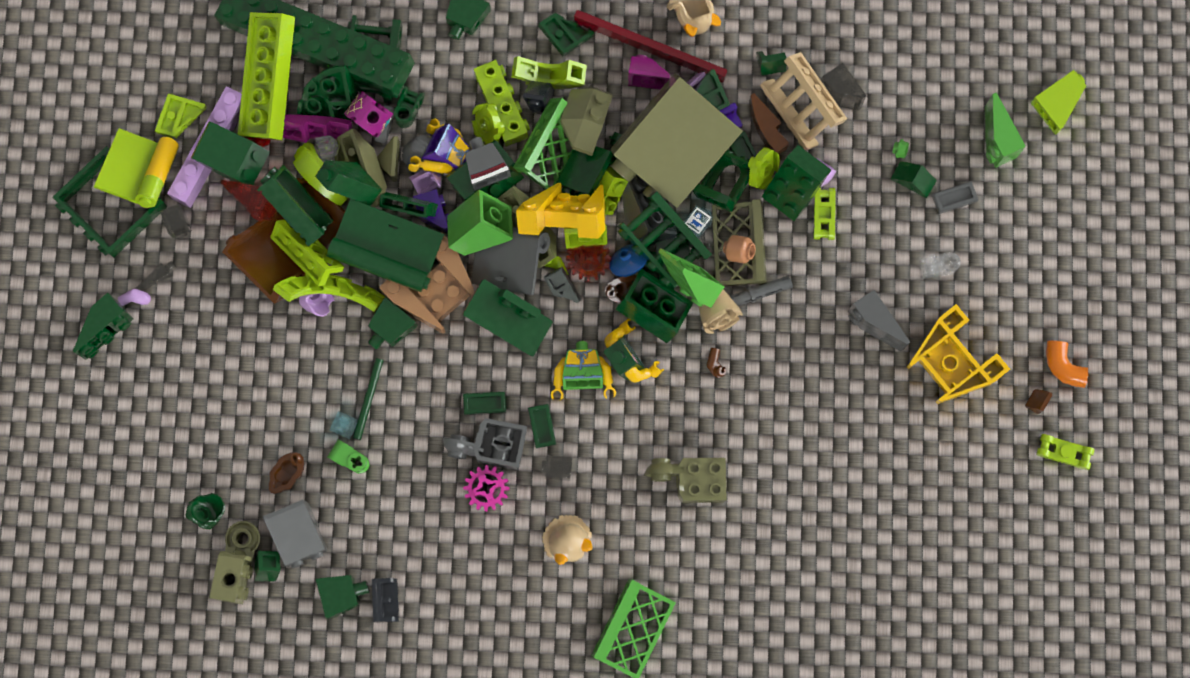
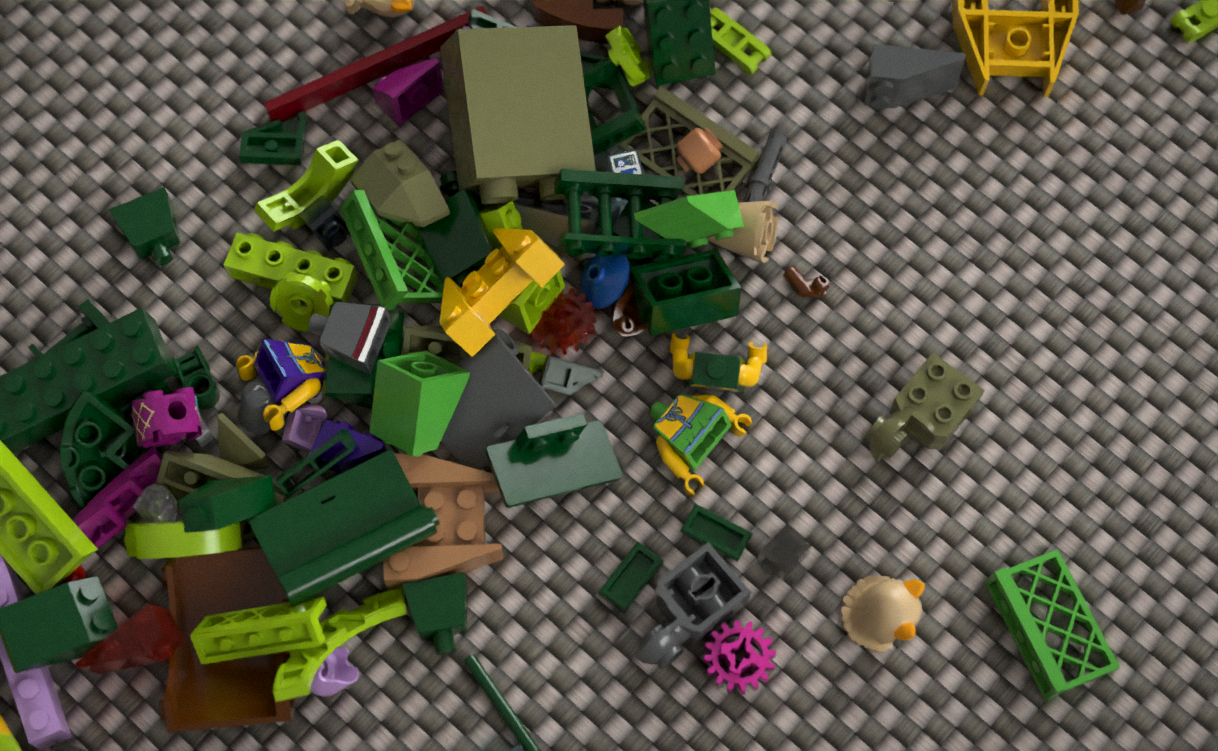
camera: 50 degrees left, 10 degrees down
dark green door [257,164,334,247] -> none

